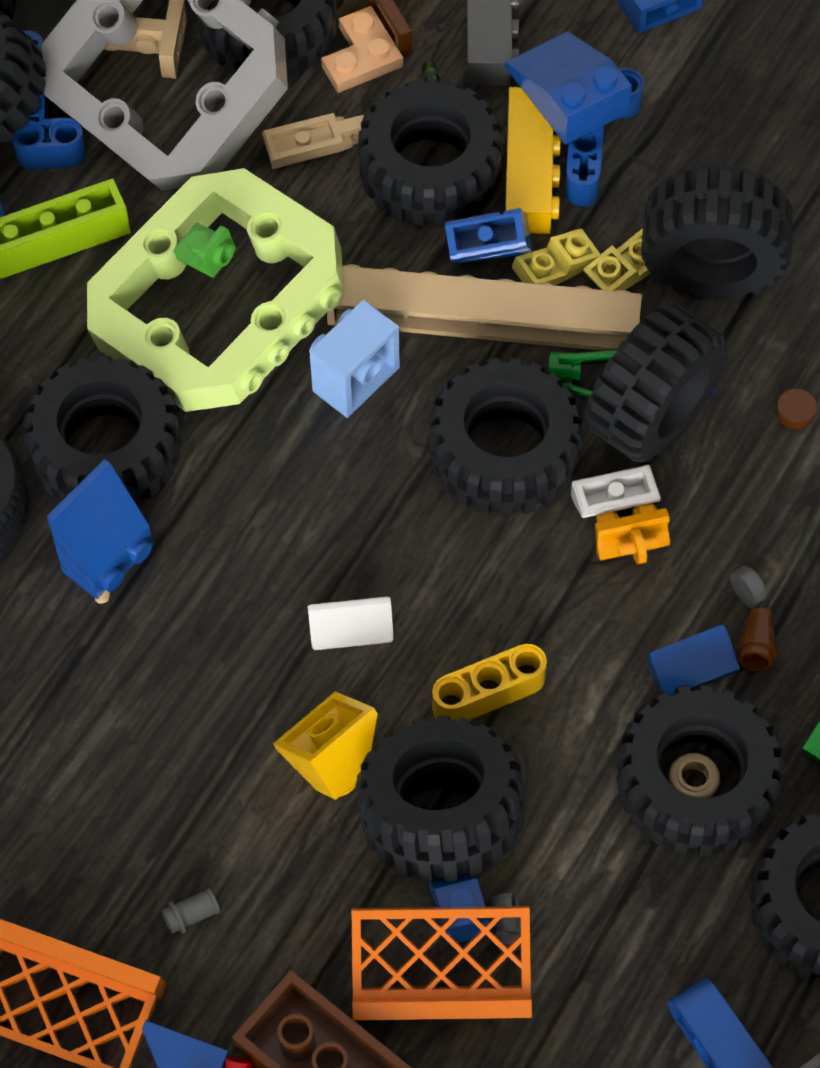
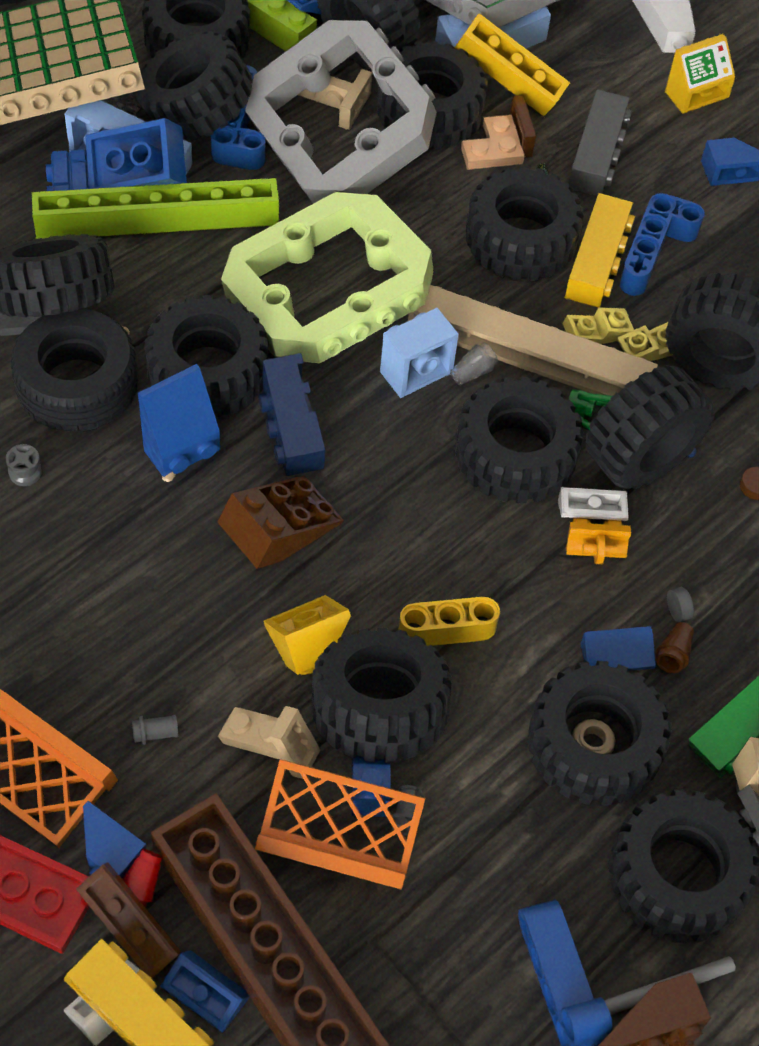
camera: 10 degrees right, 5 degrees down
bright green bracket [173,222,236,278] -> none
tan hinge [262,113,364,169] -> none
white slope [308,597,394,650] -> none
blue brick [445,208,532,266] -> none
blue slope [505,31,632,145] -> none
none -> reddish brown slope [217,475,344,569]
none -> tan bracket [218,706,321,779]
none -> dark blue wedge [258,353,325,476]
none -> clear cone [450,343,498,385]

